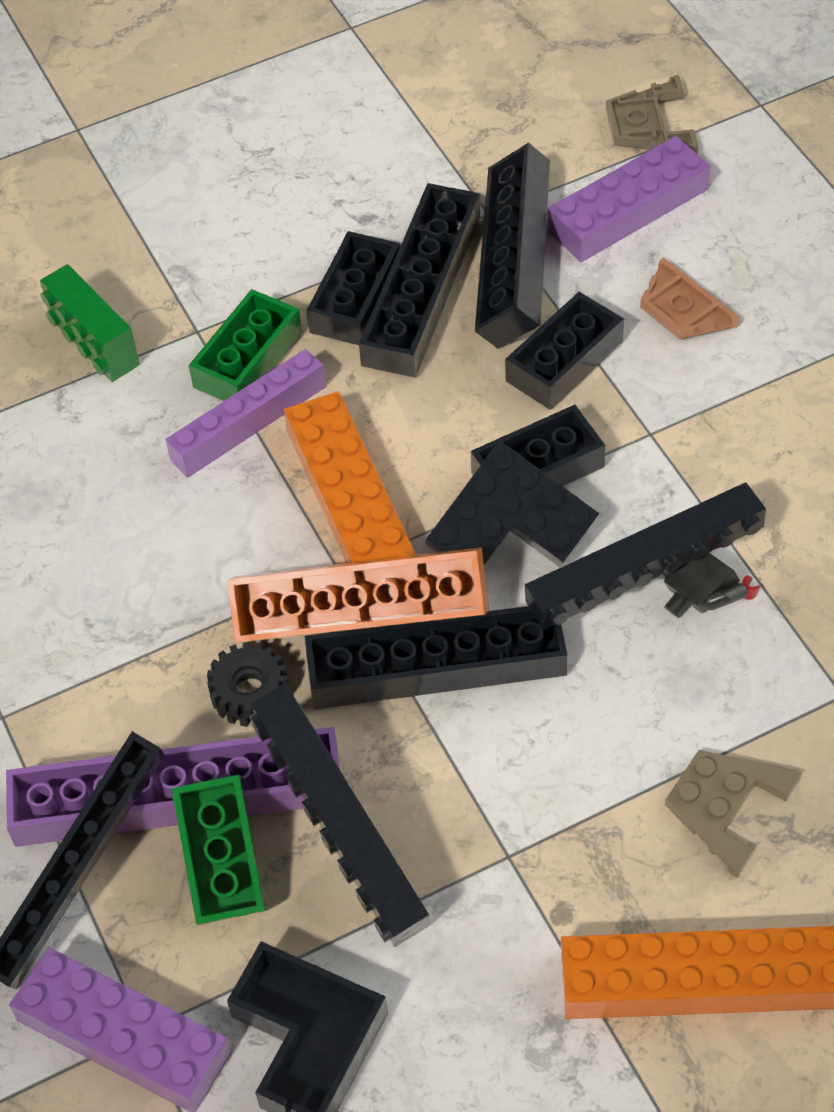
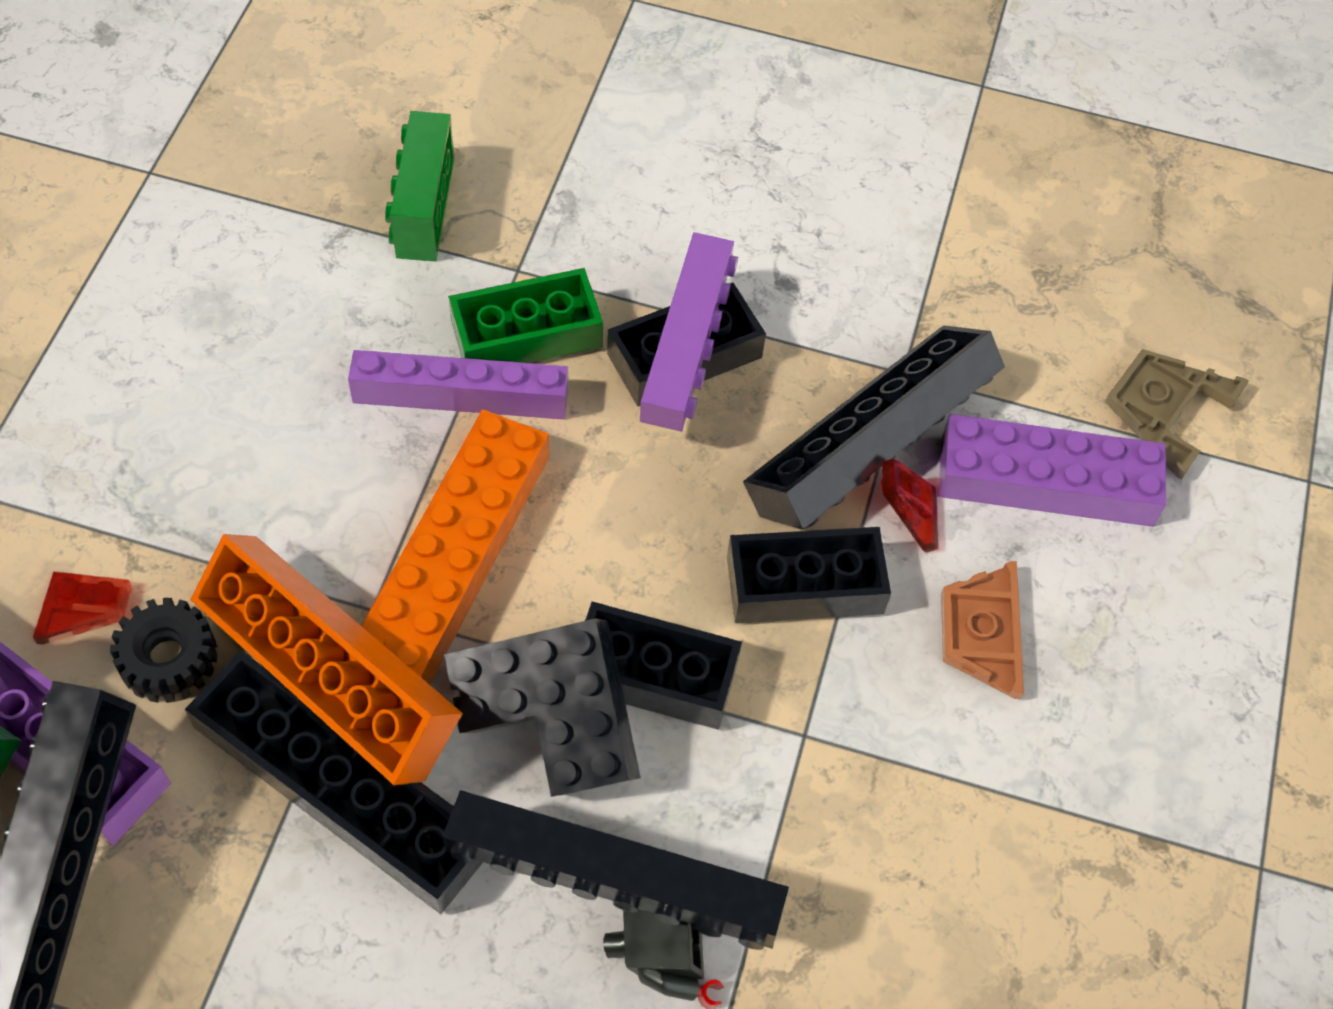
camera: 35 degrees right, 5 degrees up
black brick [359,183,480,378] -> none
none -> clear red wing [33,571,132,645]
none -> medium lavender brick [640,232,738,432]
none -> clear red wing [881,458,939,553]

